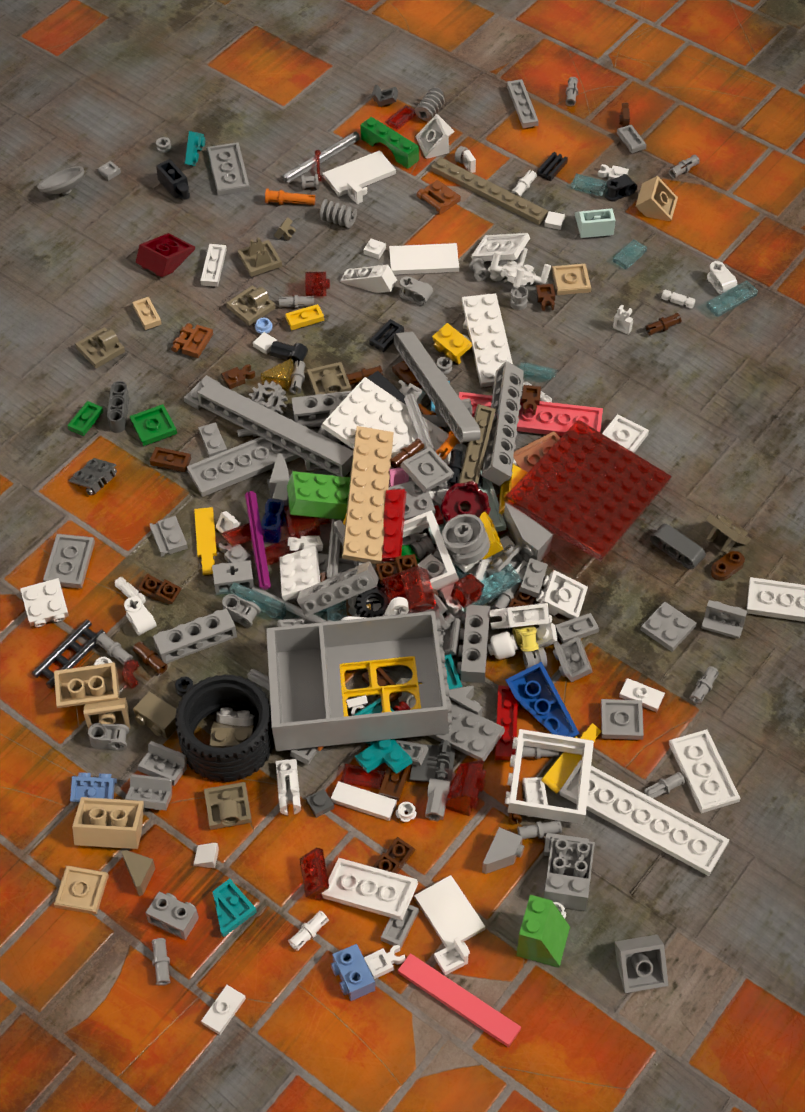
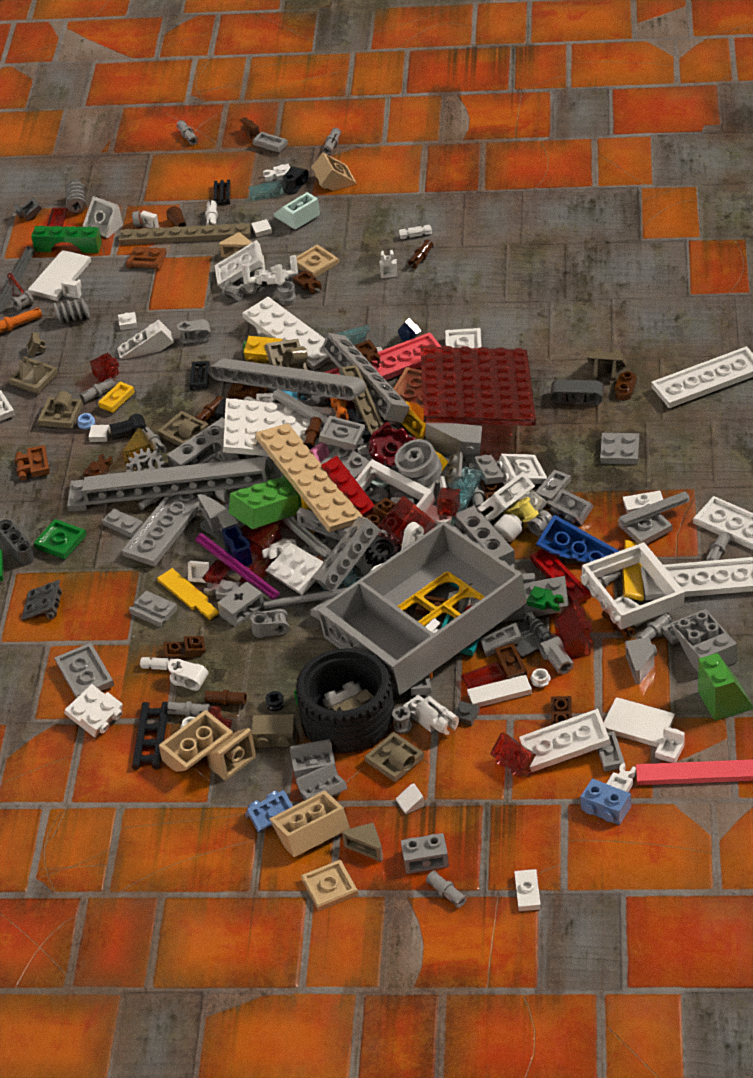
camera: 30 degrees left, 10 degrees down
light grey piece [88,723,129,751] -> none
reddish brown plate [150,447,191,472] -> none
light grey brick [153,608,237,664] -> none
teal wing [213,878,257,938] -> none
clear light blue plate [230,582,286,620] -> none
white pin [288,911,329,951] -> none
teal plate [355,739,413,774] -> none
white tile [389,243,459,275] -> none
light grey plate [507,79,539,128] -> none
clear light blue plate [613,239,647,269] -> none
light grey pin [690,666,719,705] -> none
light grey bracket [701,600,747,639] -> none
clear light blue plate [706,280,758,317] -> none
white piece [707,261,738,294] -> none
none -> reddish brown cone [166,206,186,227]
none -> tan slope [219,232,252,257]
none -> dark tan plate [264,339,308,370]
none -> light grey bush [392,706,412,734]
none -> dark blue plate [398,318,421,341]
none -> green plate [526,586,565,611]
none -> light grey axle [619,491,690,527]

